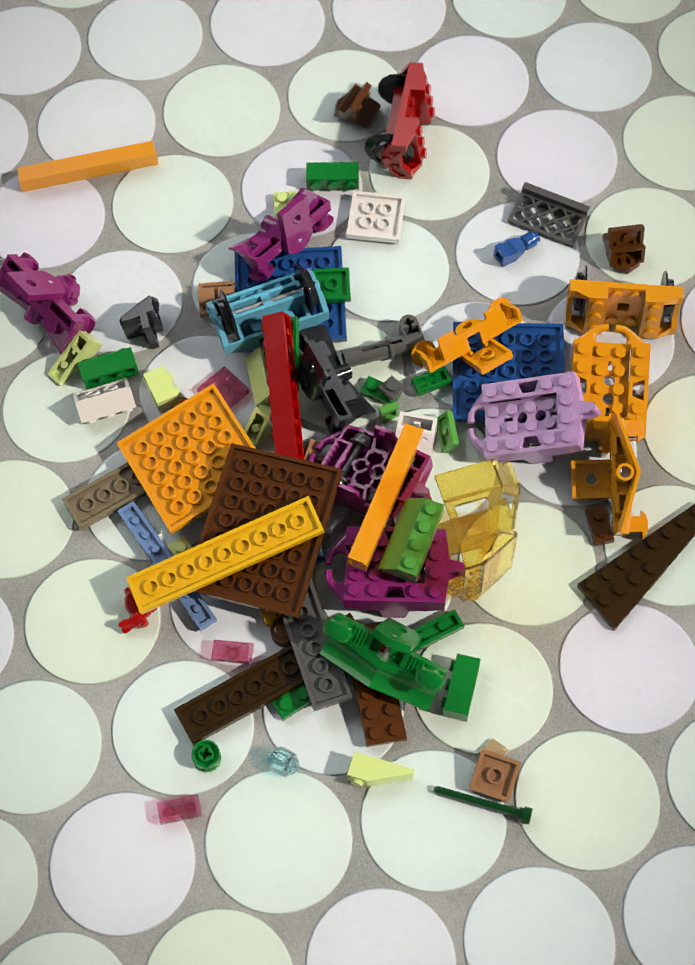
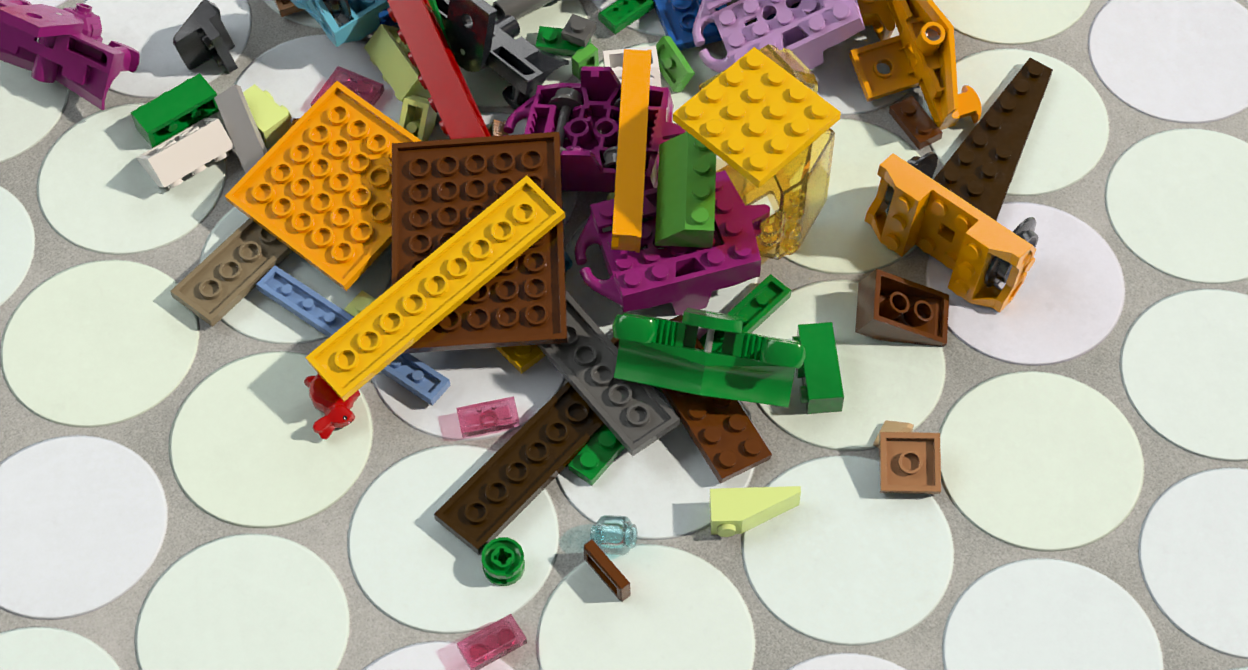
camera: 20 degrees left, 5 degrees down
yellowish green slope [47,331,102,385] -> none
reddish brown wheel [270,616,291,647] -> none
dark green piece [433,786,533,825] -> none
none -> light grey tile [214,84,267,174]
none -> reddish brown tile [583,539,631,602]
none -> yellow plate [673,47,841,188]
none -> reddish brown slope [855,269,949,347]
none -> light orange piece [865,152,1039,313]

